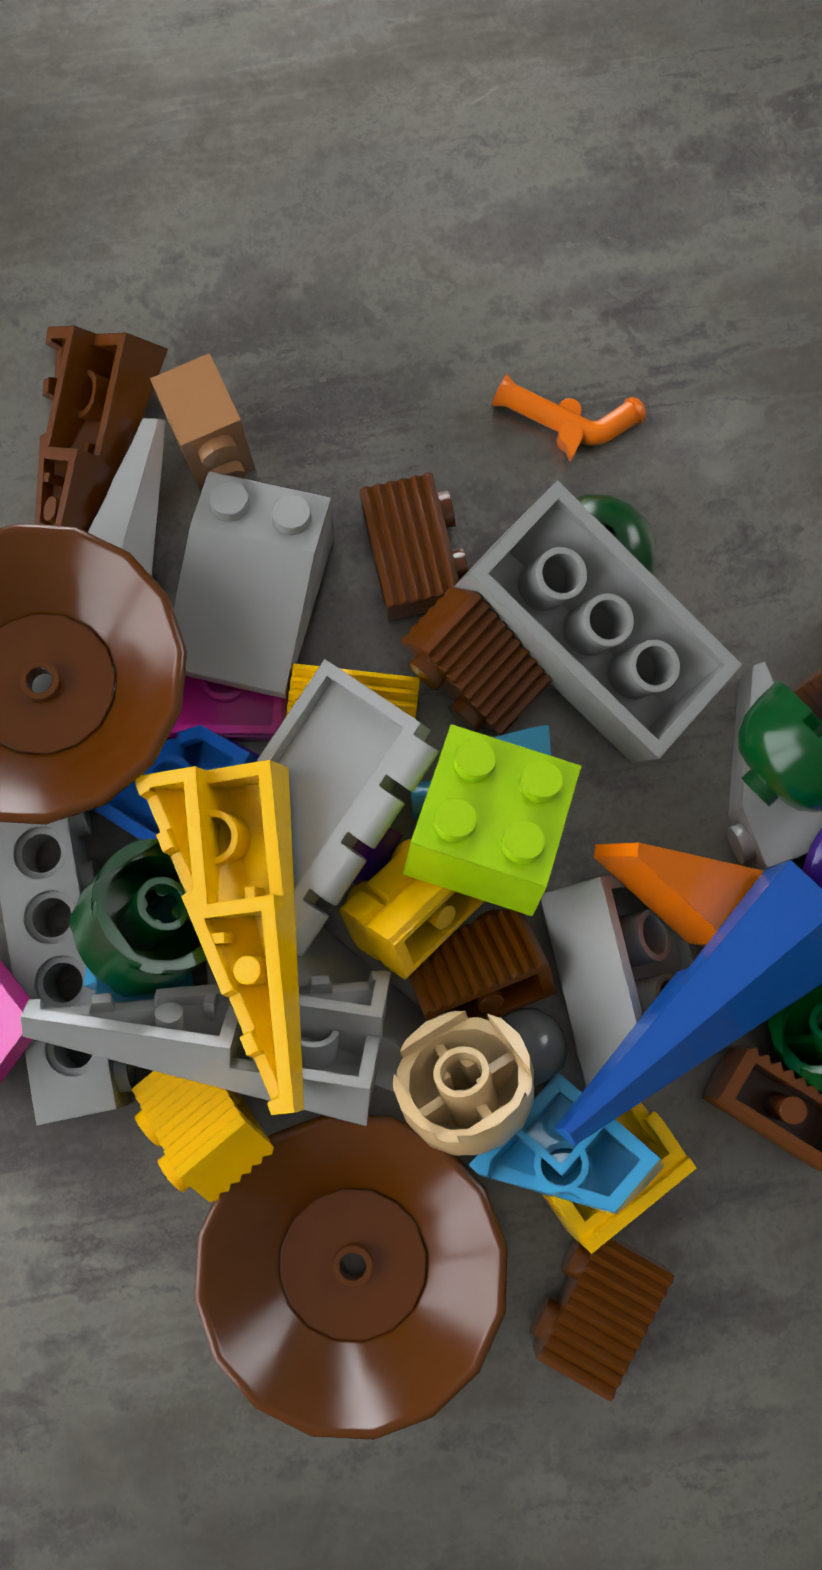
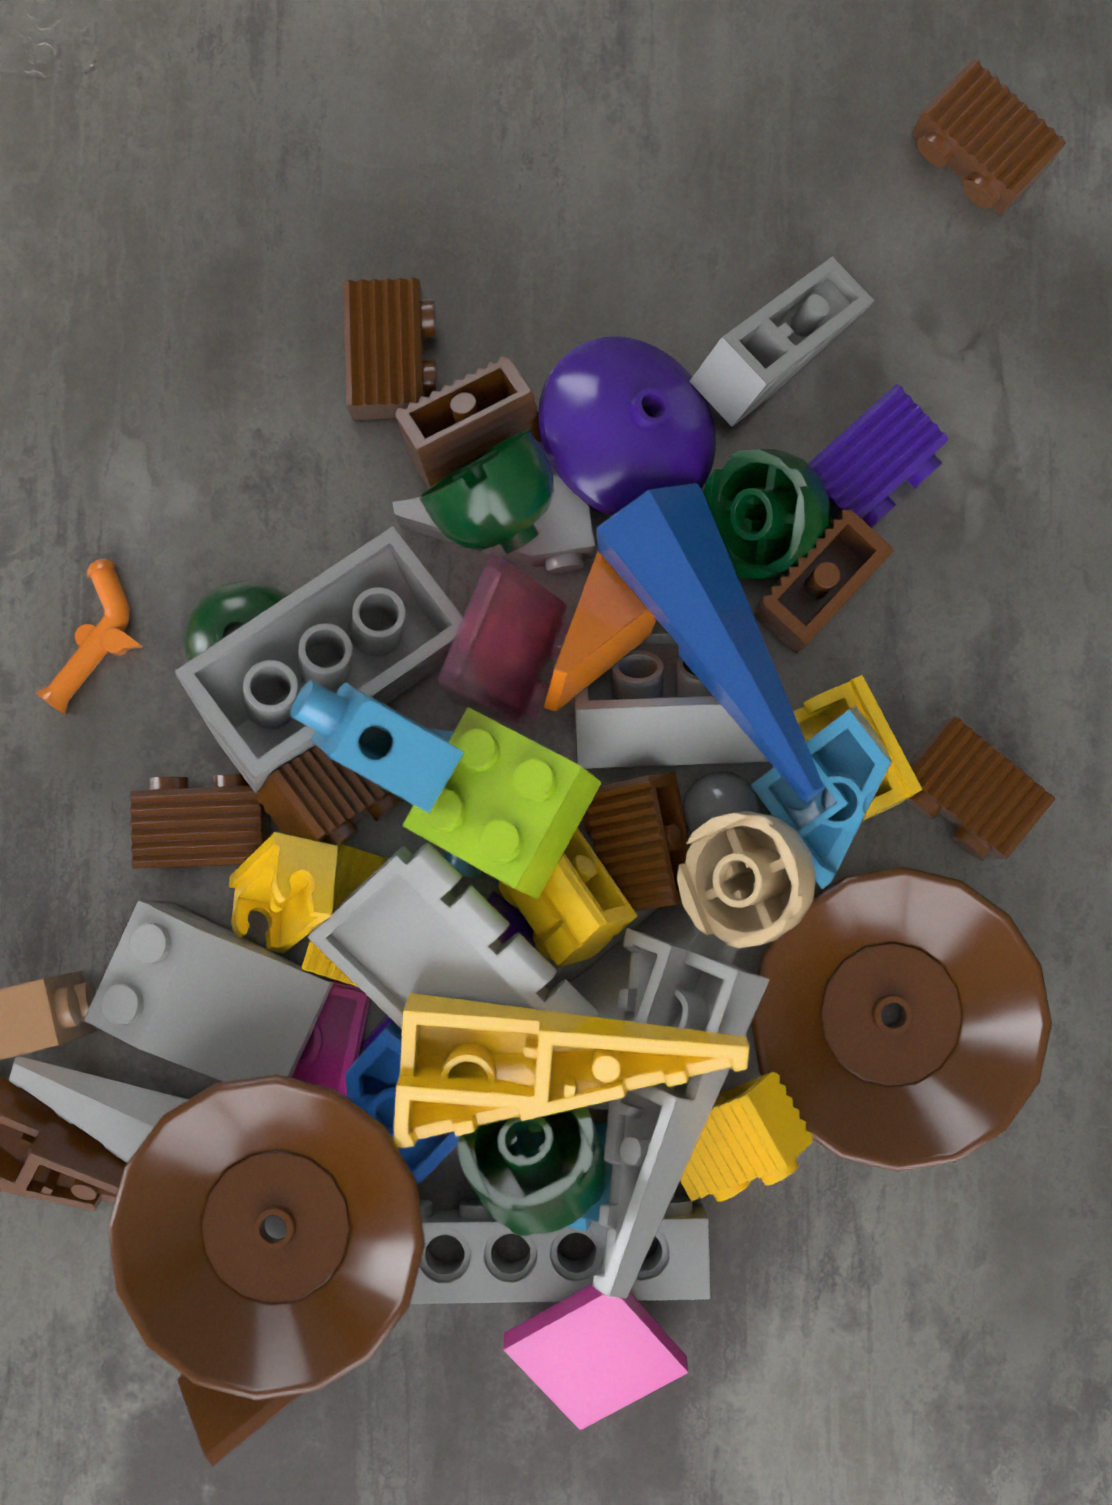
camera: 80 degrees left, 5 degrees up
none -> yellow hinge [229,832,338,954]
none -> dark azure torso [290,680,464,813]
none -> clear pink slope [437,552,571,729]

